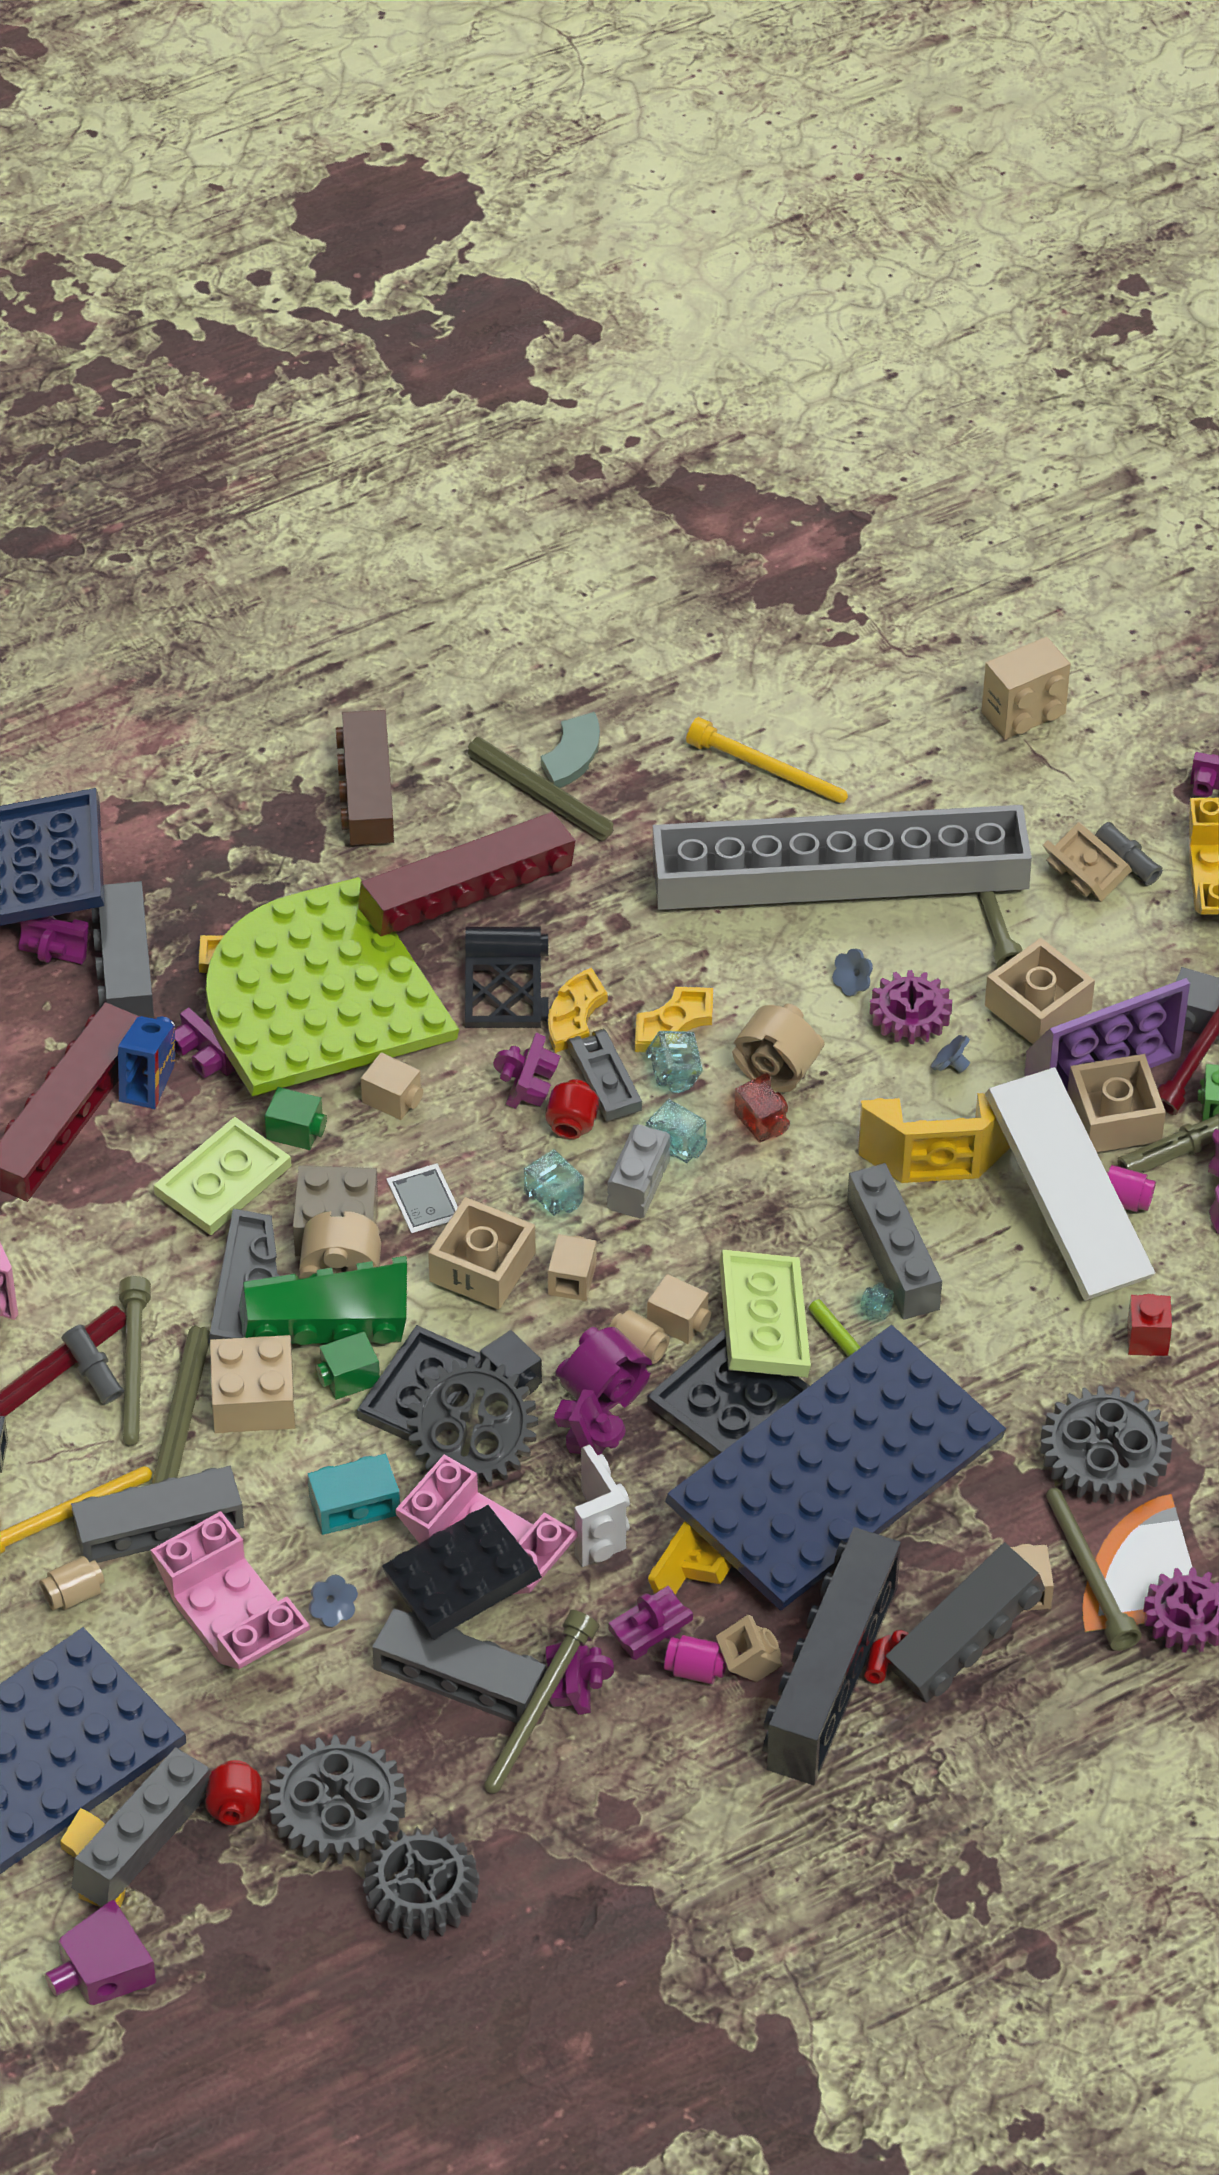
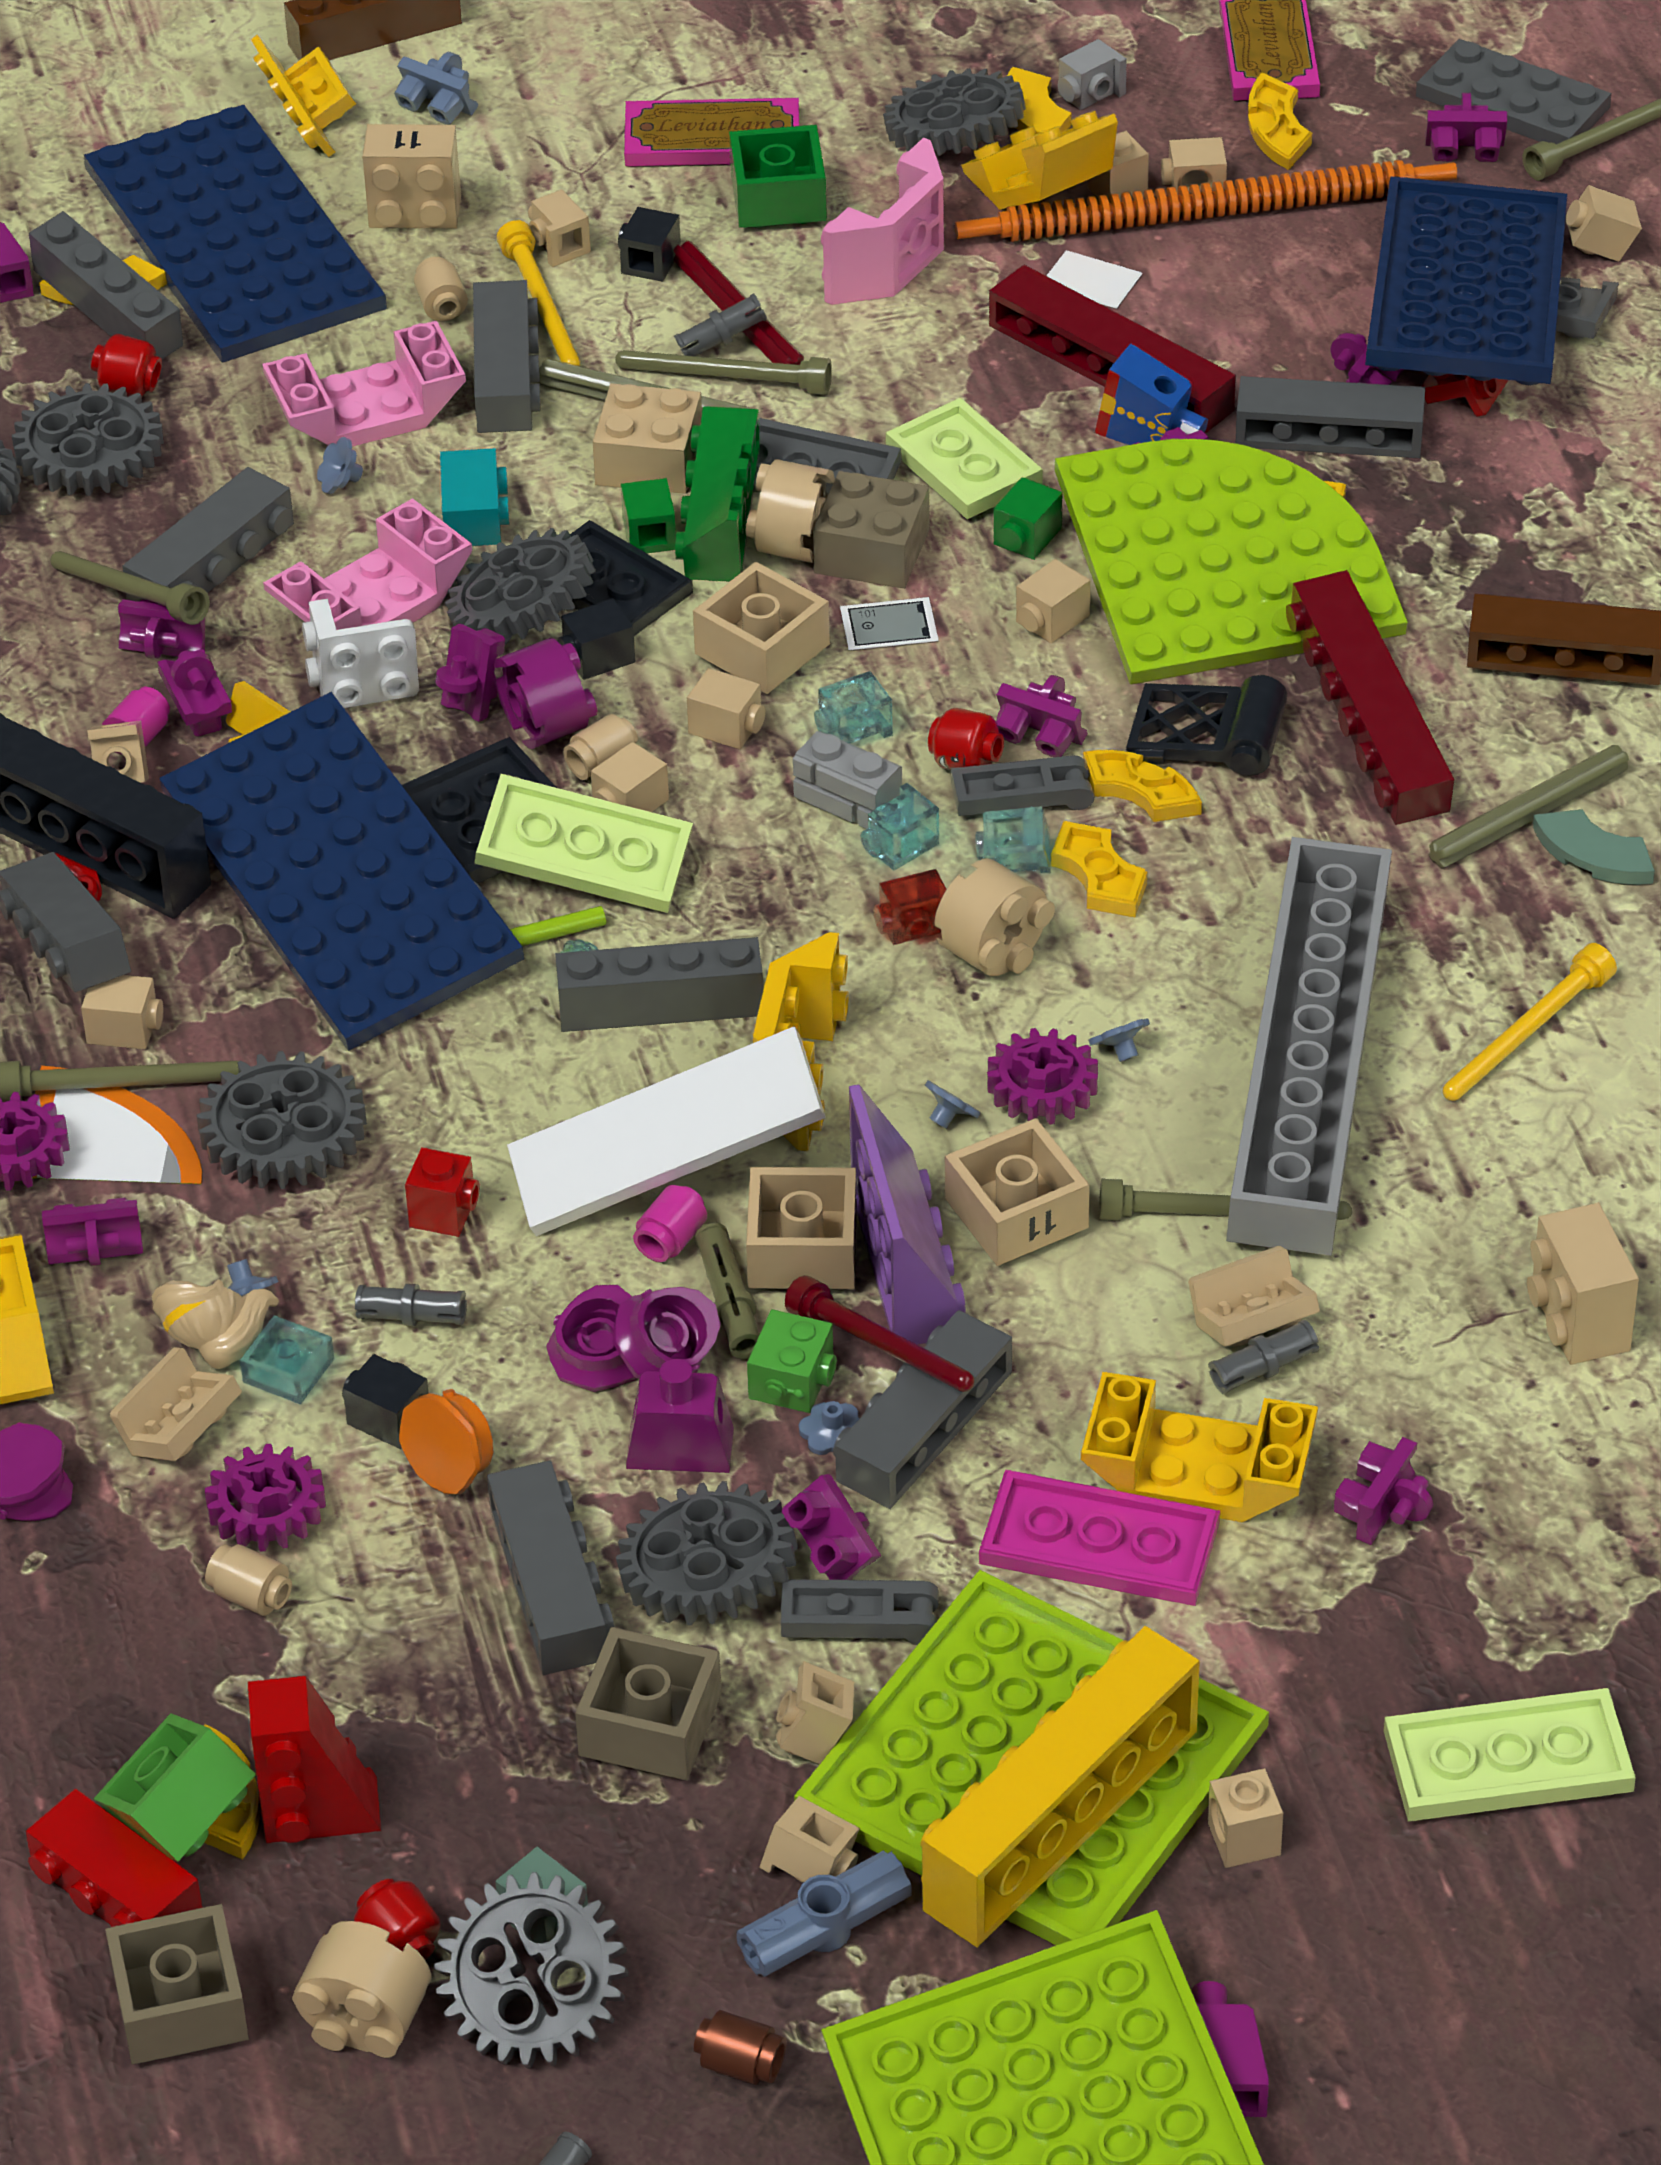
camera: 105 degrees right, 5 degrees down
black plate [382,1505,542,1640] -> none

